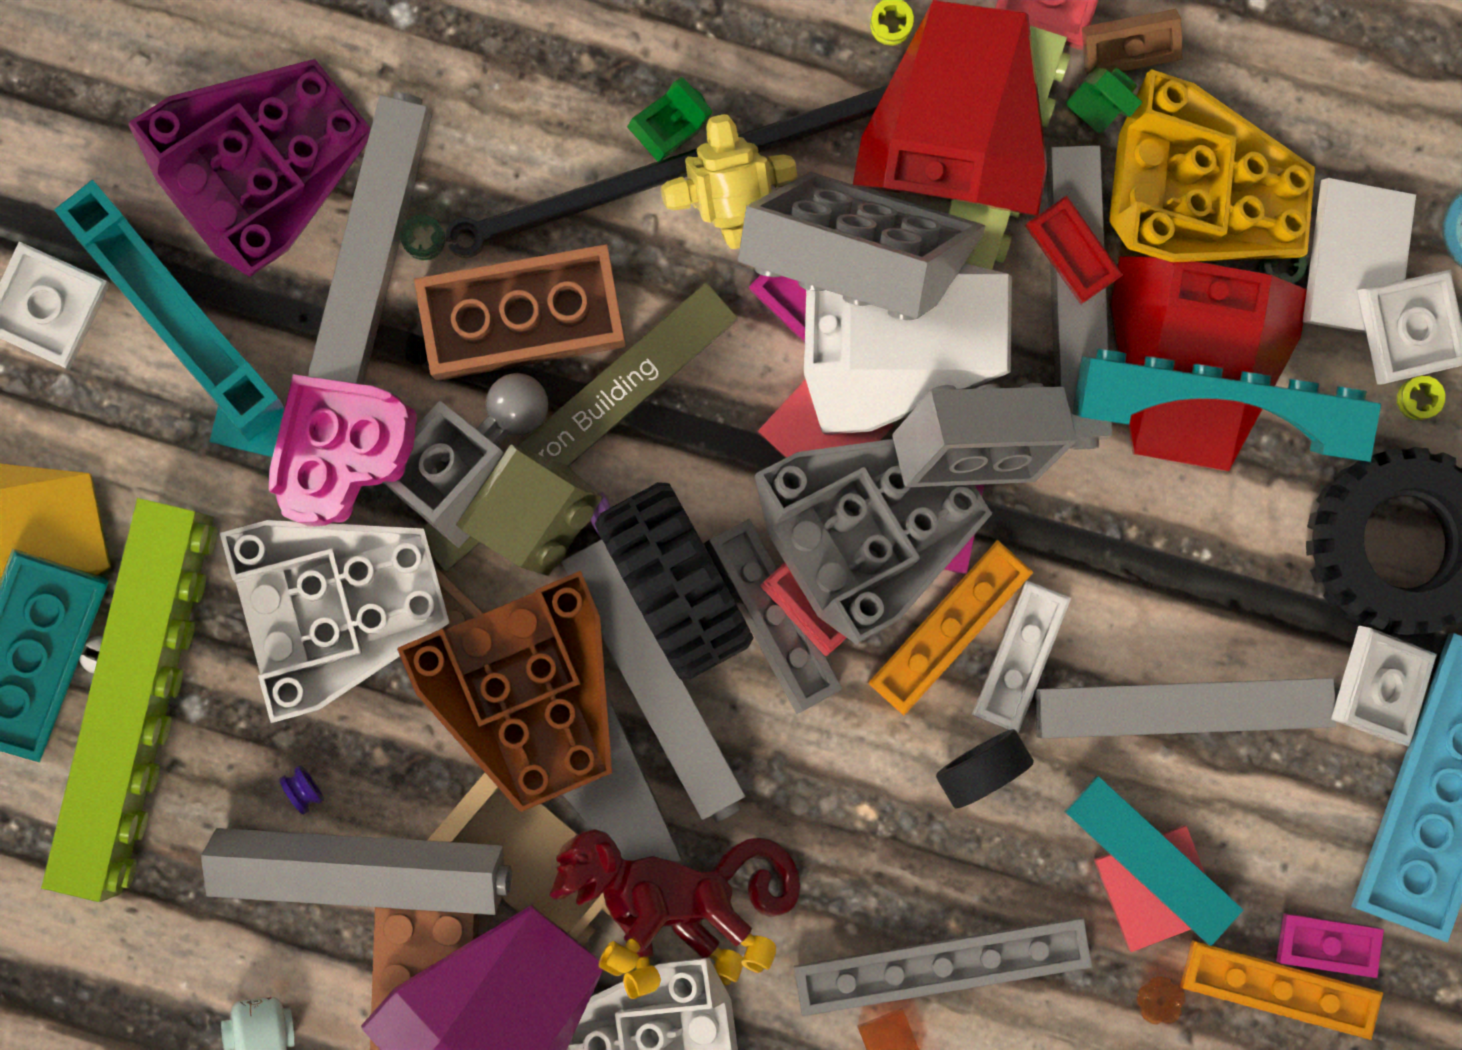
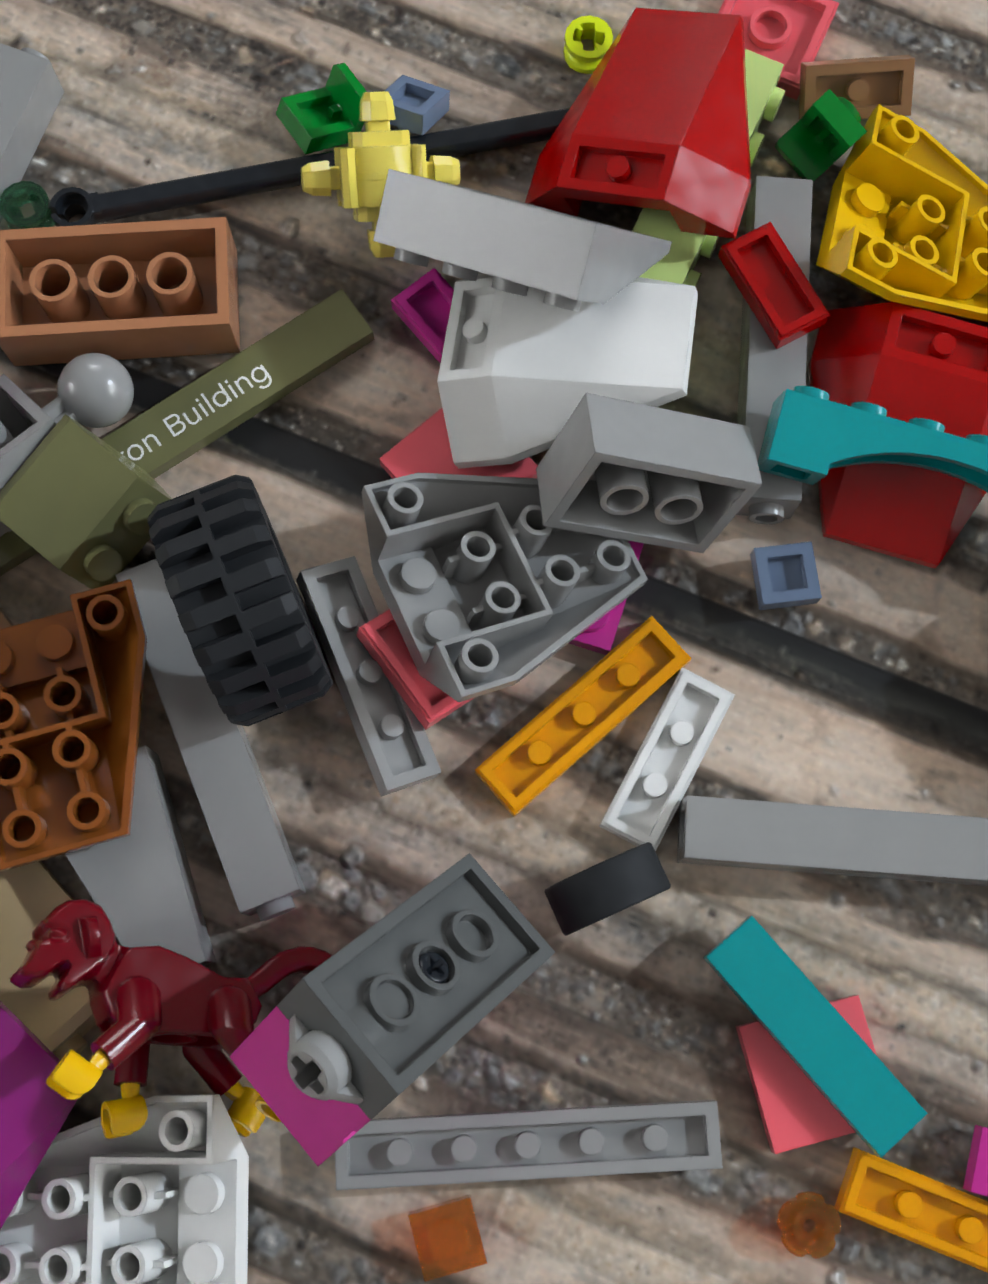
camera: 10 degrees right, 10 degrees down
none -> dark grey piece [230,853,555,1167]
none -> sand blue plate [385,75,450,136]
none -> sand blue plate [750,541,822,610]

